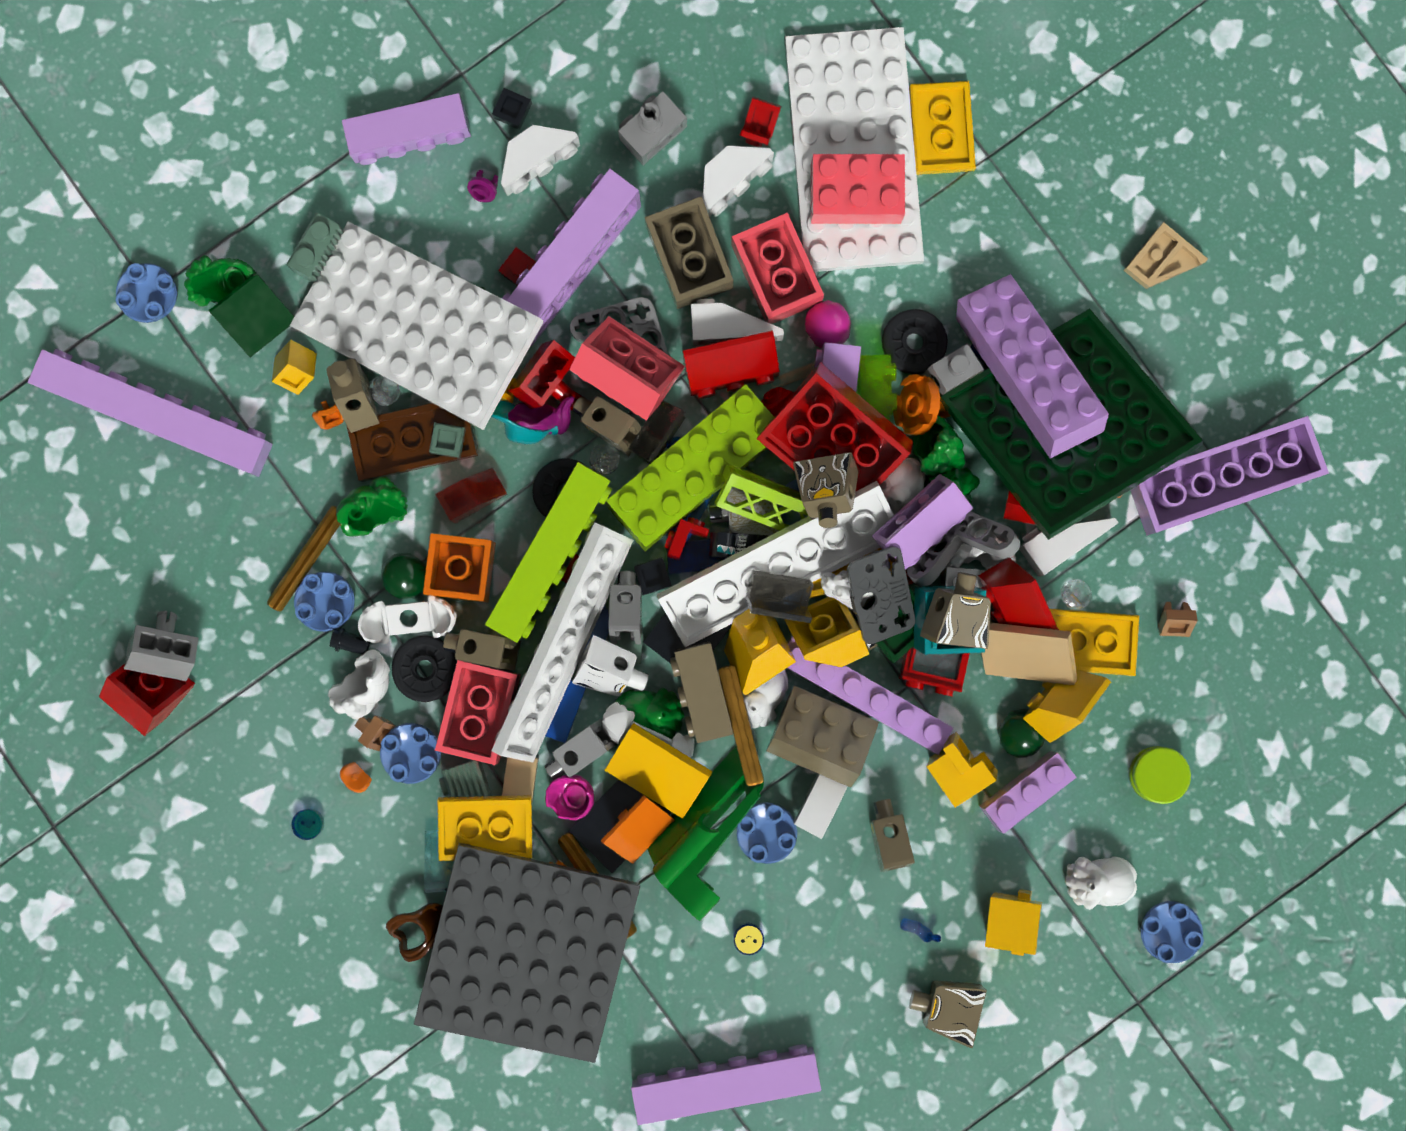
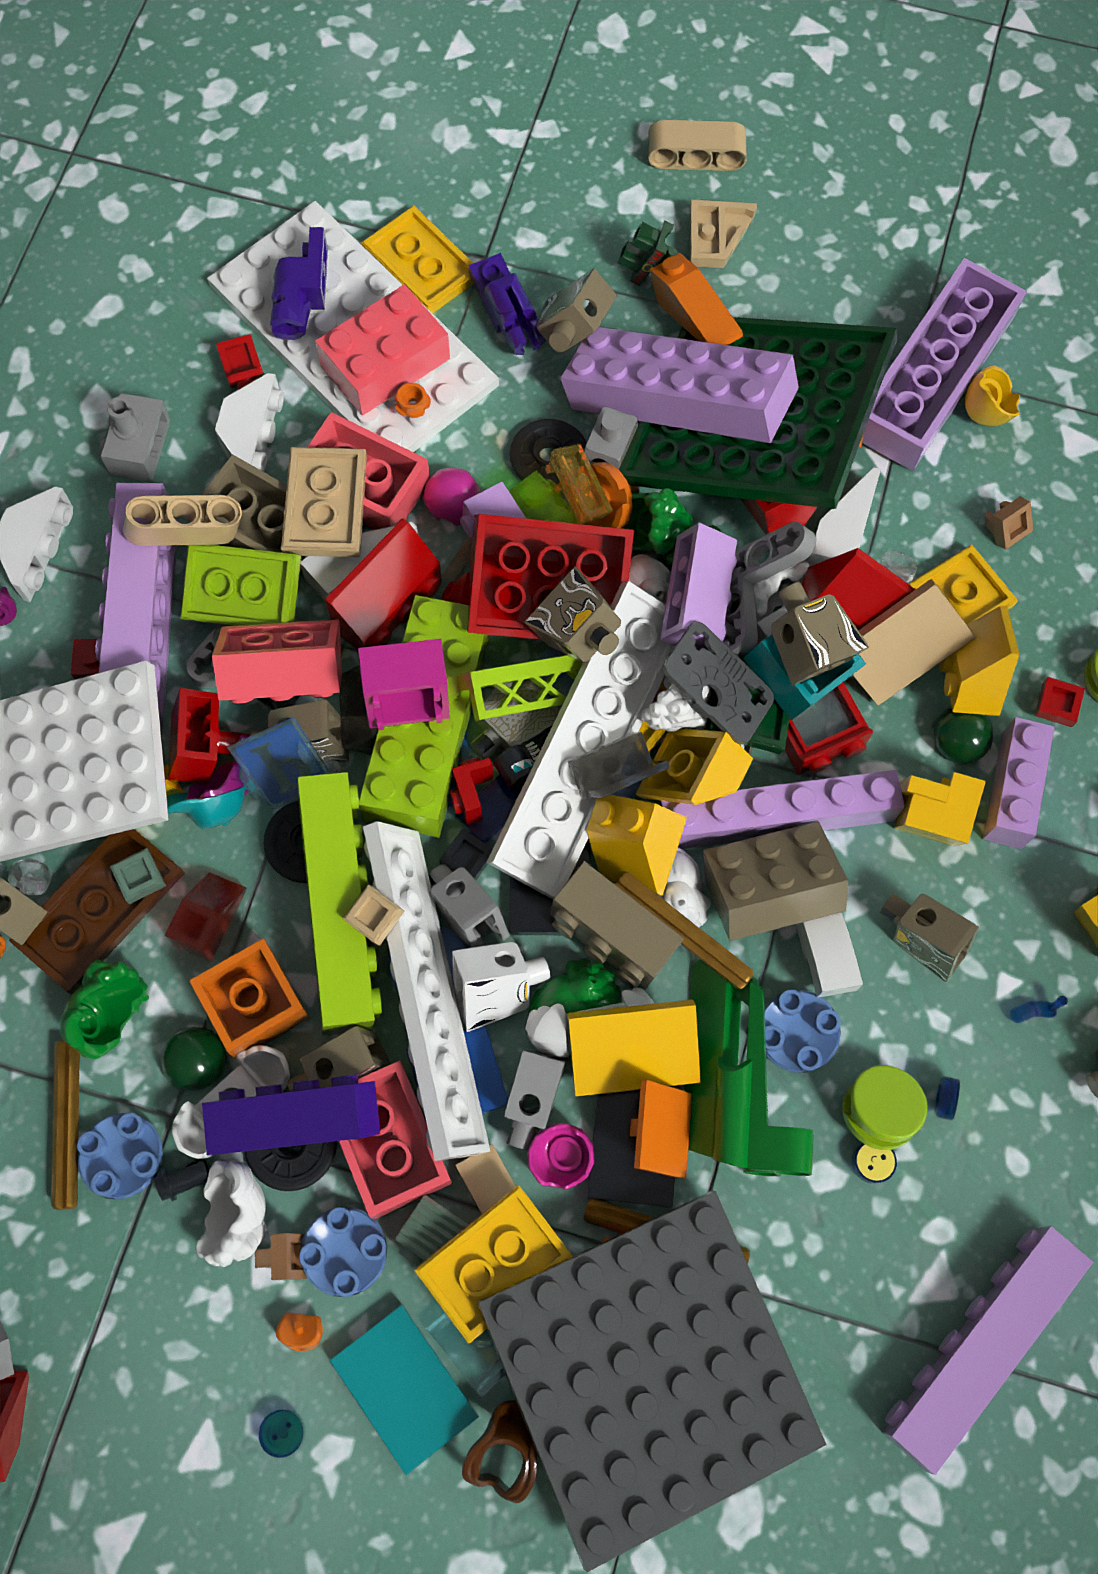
camera: 40 degrees left, 15 degrees down
none -> tan beam [123,495,242,546]
none -> lime tile [180,545,301,626]
none -> dark purple brick [202,1074,380,1156]
none -> clear light blue piece [228,717,332,811]
none -> dark purple plate [270,227,328,340]
none -> tan tile [281,447,367,557]
none -> teal tile [330,1305,479,1475]
none -> tan tile [343,884,405,946]
none -> dark pink container [358,639,450,730]
none -> orange plate [395,383,431,418]
none -> dark purple plate [468,253,546,355]
none -> dark tan torso [536,268,617,353]
none -> clear yellow plate [545,444,613,524]
none -> dark green hips [618,220,678,286]
none -> tan beam [648,120,747,171]
none -> orange slope [650,253,743,345]
none -> lime head [842,1065,927,1150]
none -> clear blue tile [935,1076,960,1121]
none -> yellow hair [965,365,1020,427]
none -> red plate [1035,677,1085,727]

